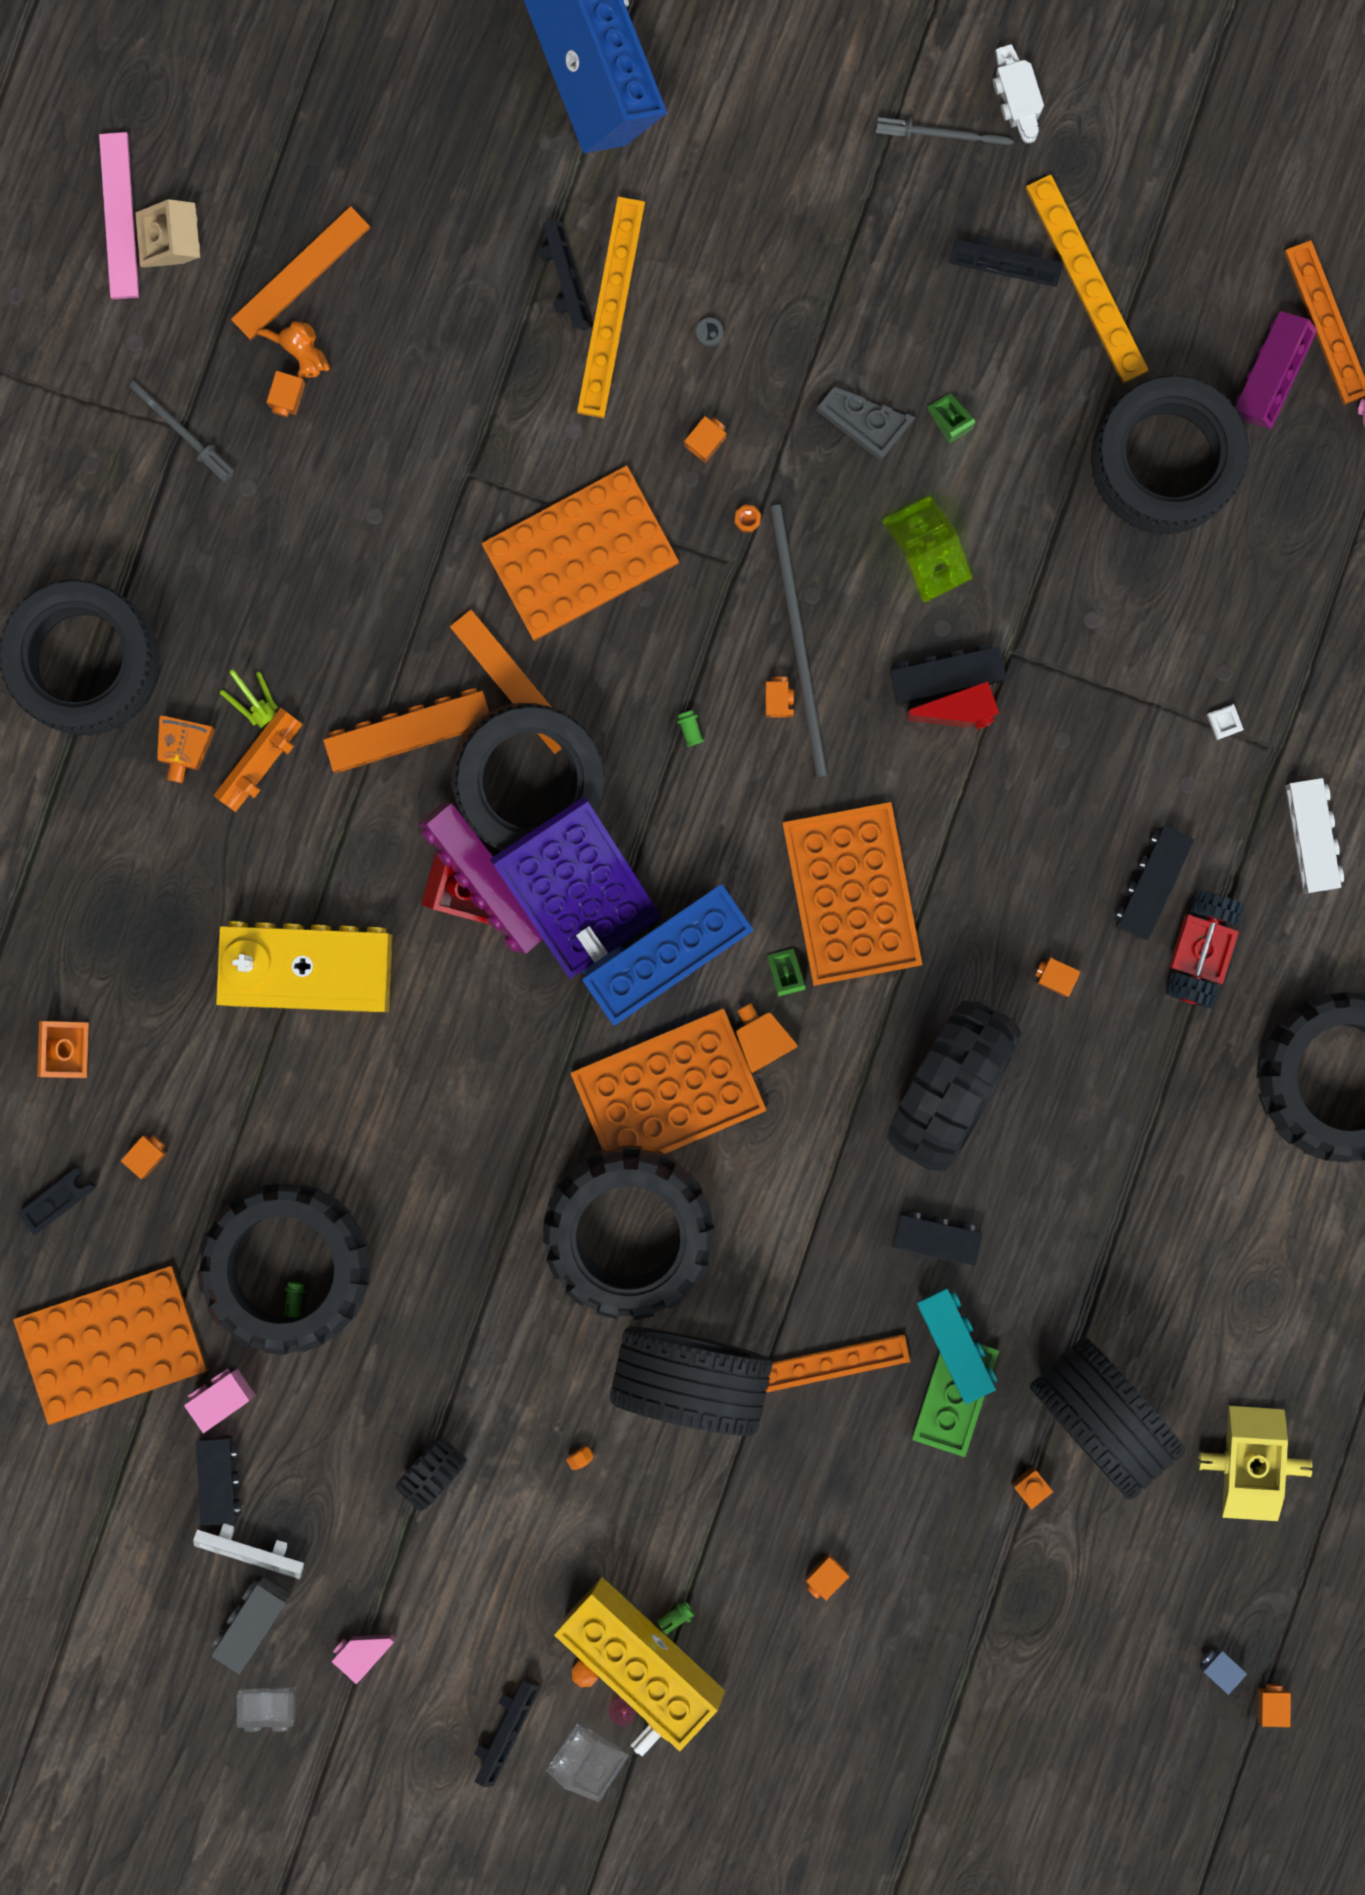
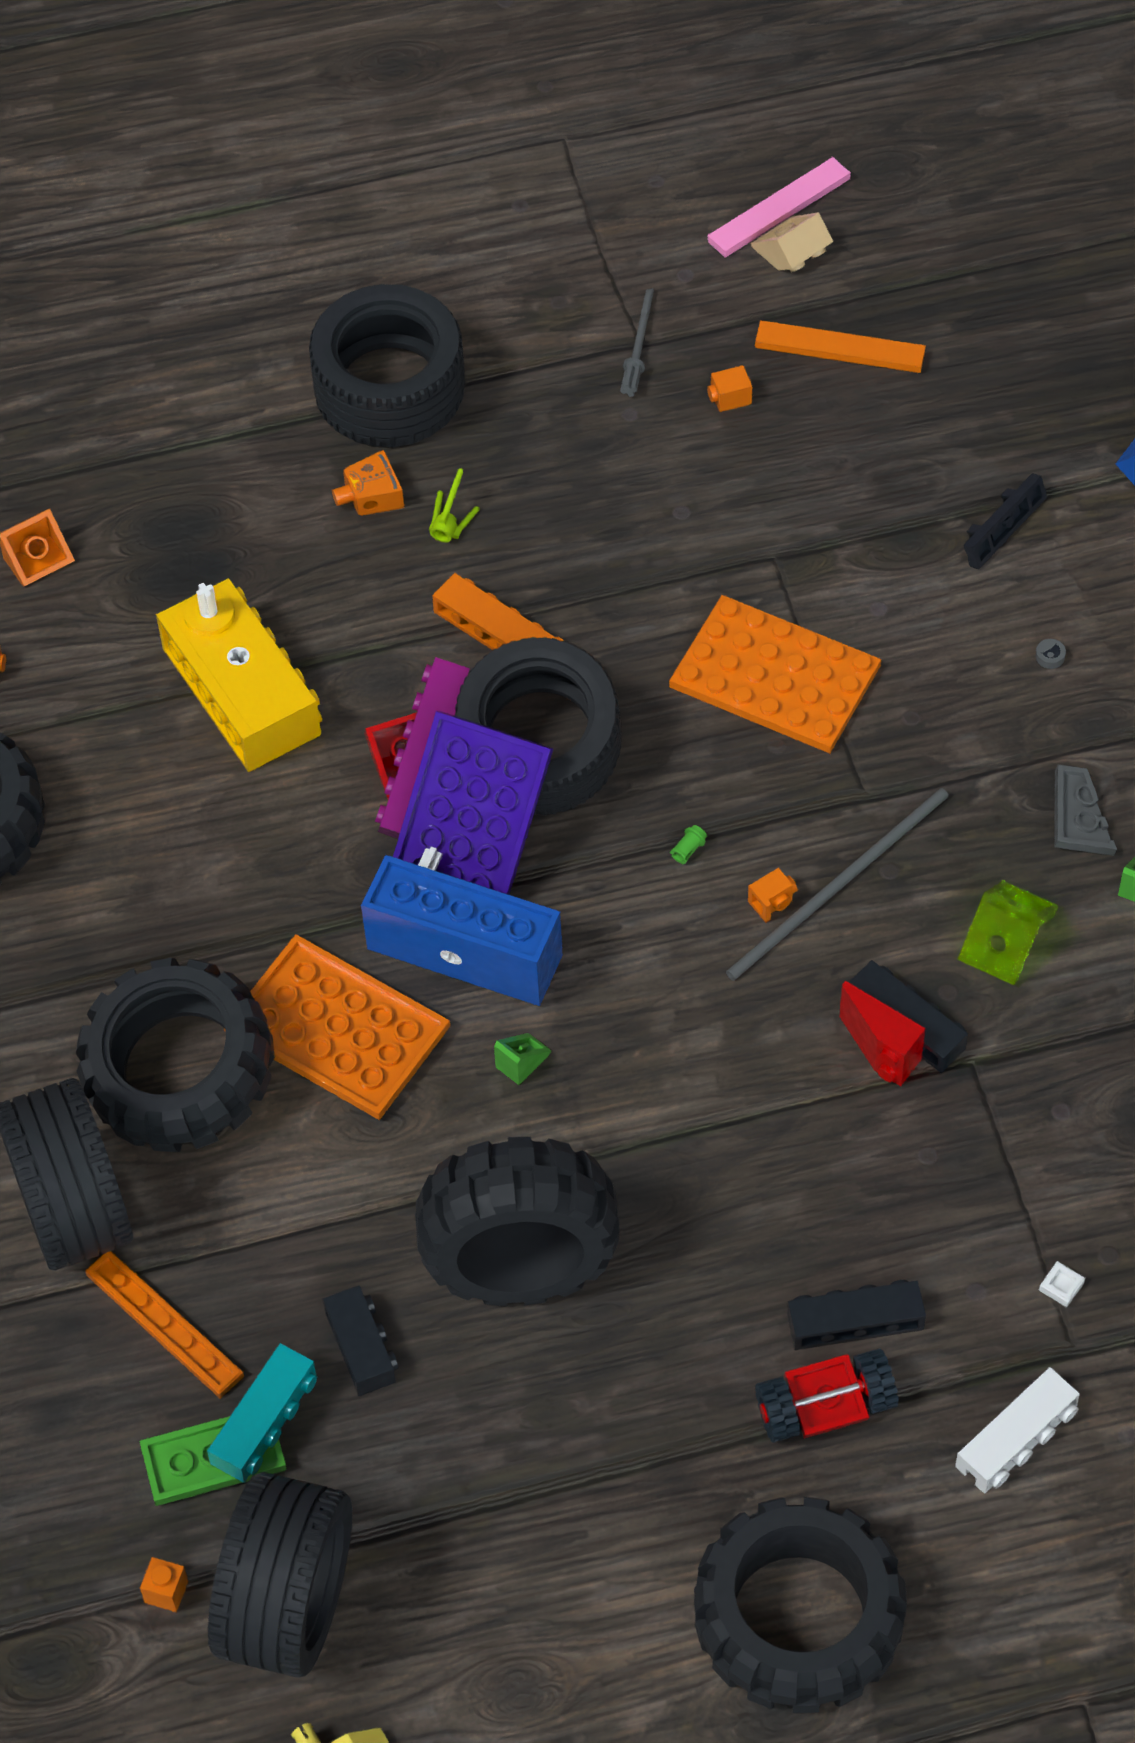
camera: 60 degrees right, 30 degrees down
orange hinge [213,708,303,812] -> none
orange animal [256,322,330,378] -> none
orange tile [450,610,562,755] -> none
light orange plate [577,197,645,419] -> none
orange brick [684,416,726,463] -> none
orange tile [735,505,761,533] -> none
orange torso [736,1003,798,1073] -> none
orange plate [782,802,922,986] -> none
orange brick [1035,958,1080,997] -> none

